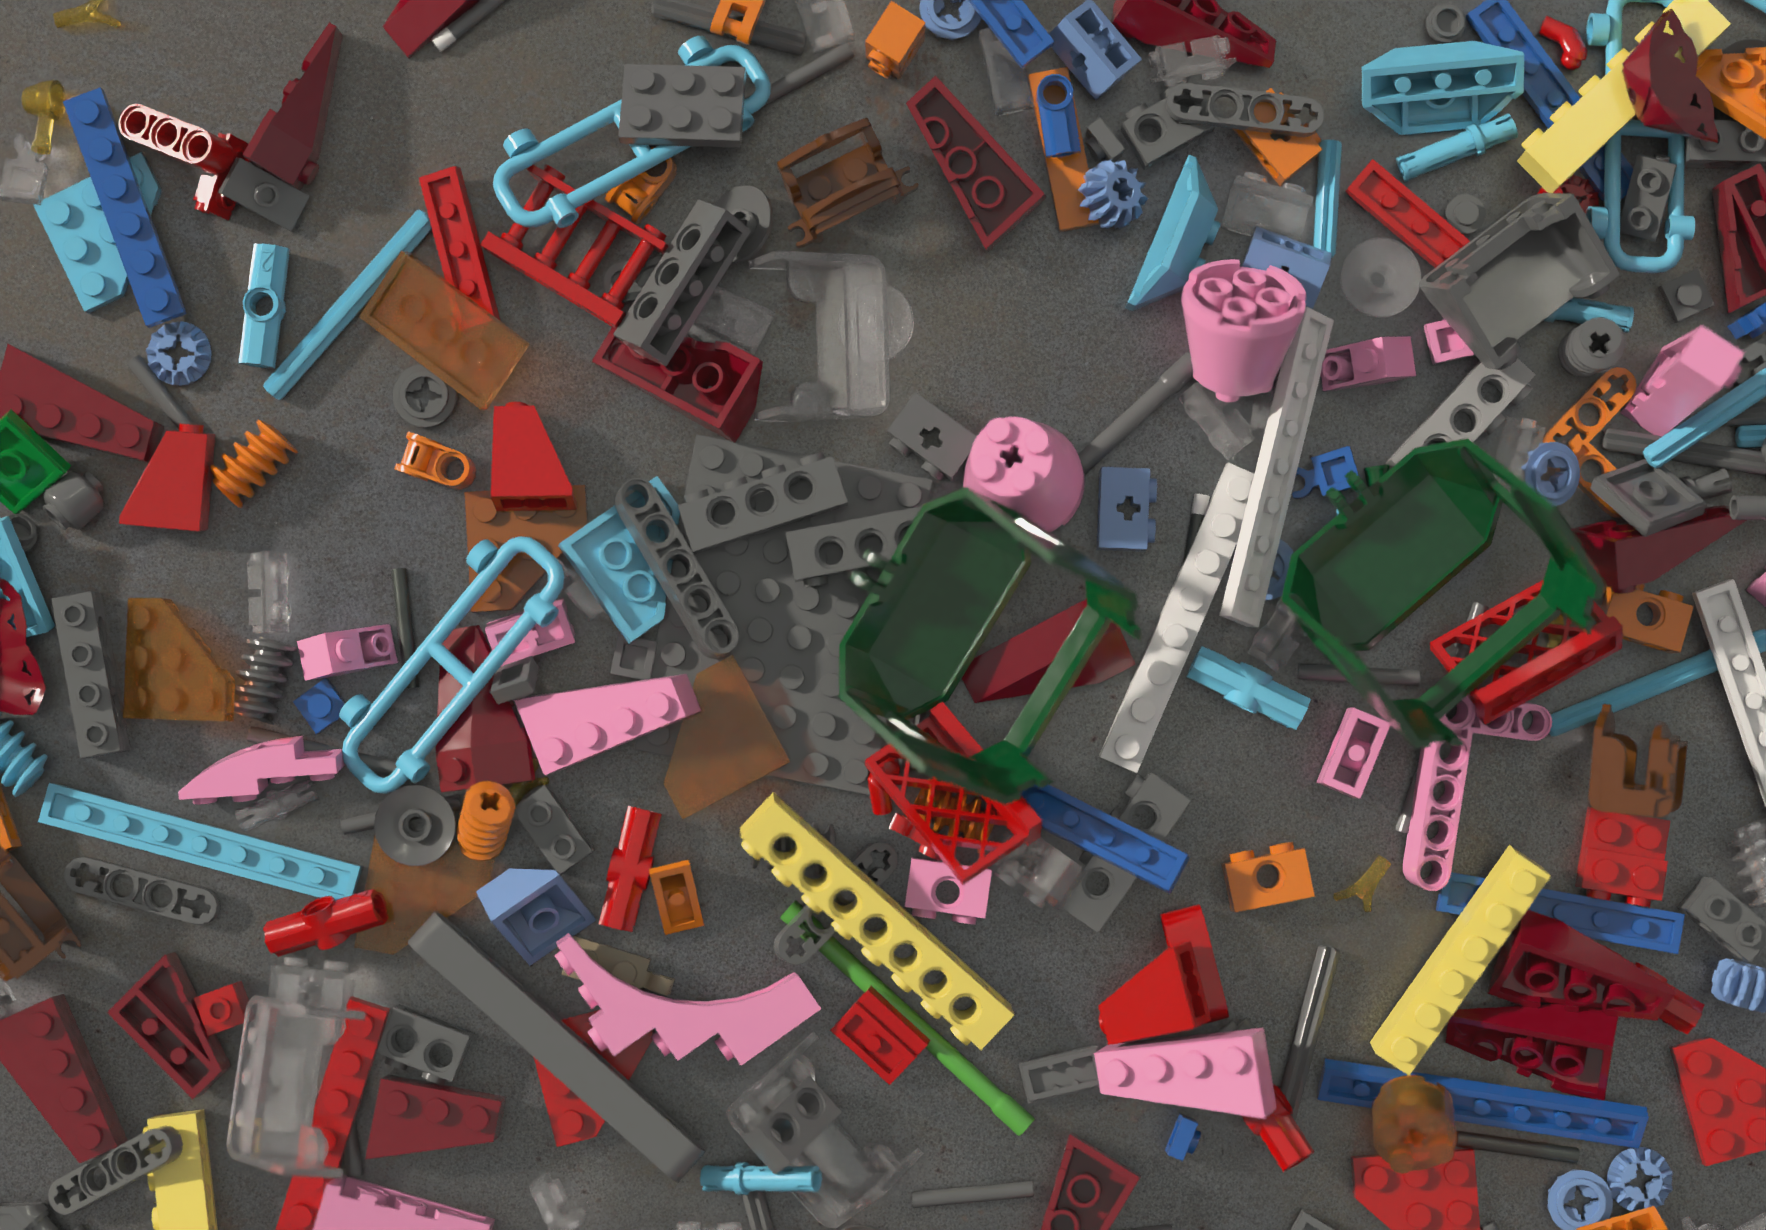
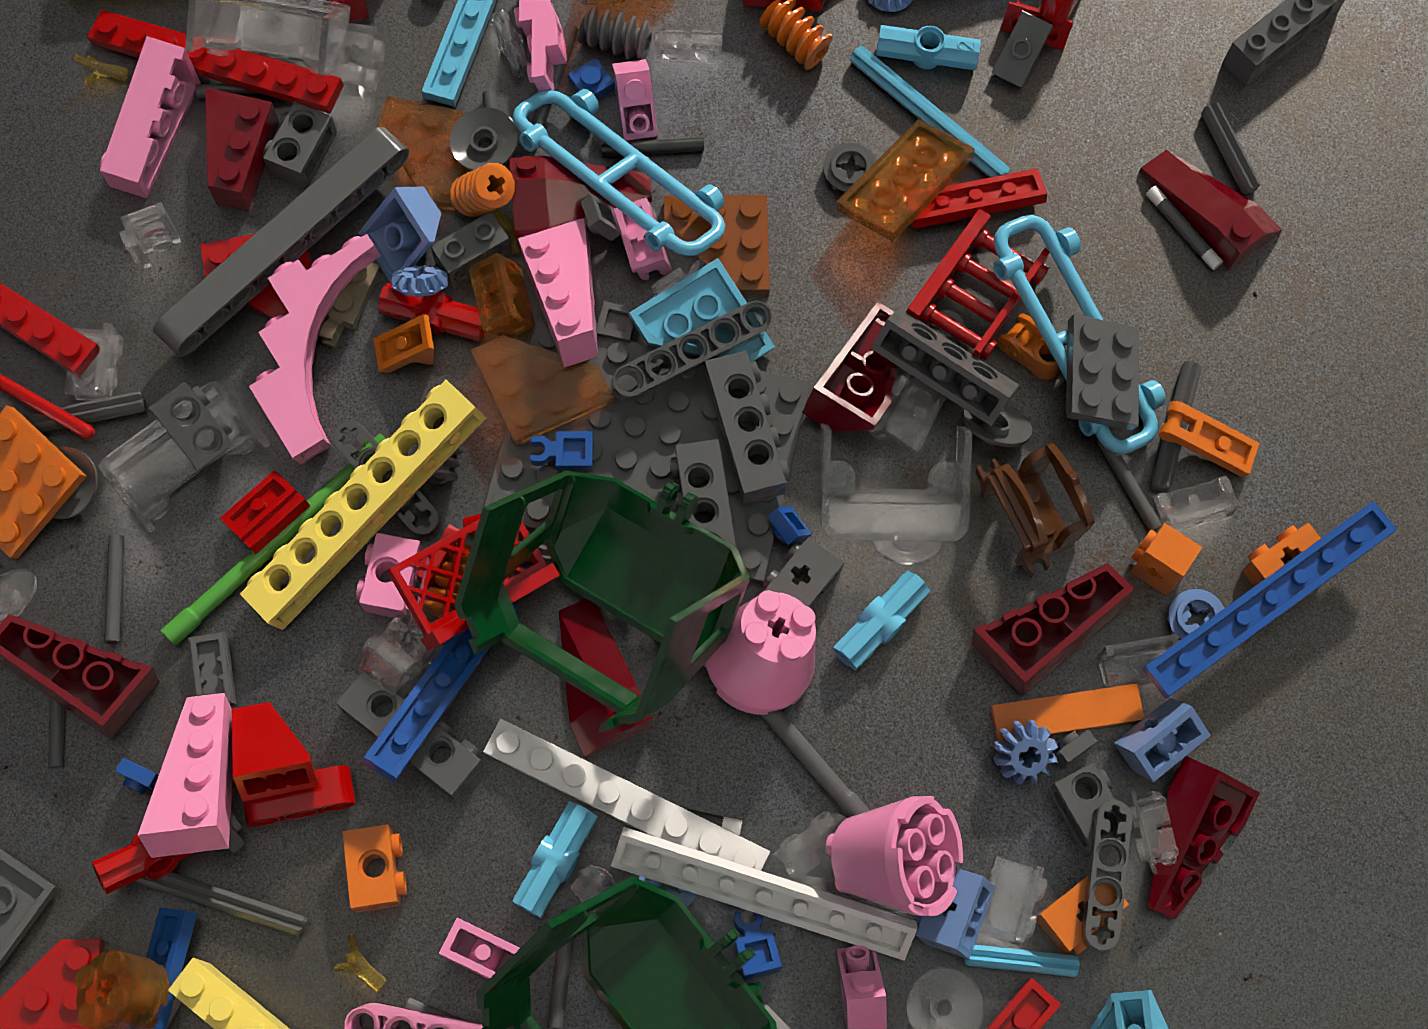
camera: 85 degrees right, 15 degrees down
dark red wedge [243,22,343,191] -> none
red piece [263,889,388,957] -> none
orange piece [394,432,477,490] -> none
red slope [491,402,577,511] -> none
medium azure pin [700,1162,822,1195] -> none
blue piece [1036,74,1081,158] -> none
medium blue brick [1096,467,1157,552] -> none
medium azure wedge [1125,155,1221,311] -> none
none -> medium blue gear [391,265,448,297]
none -> clear orange brick [468,253,535,341]
none -> blue plate [530,431,593,470]
none -> blue plate [767,506,812,545]
none -> medium azure piece [833,570,931,671]

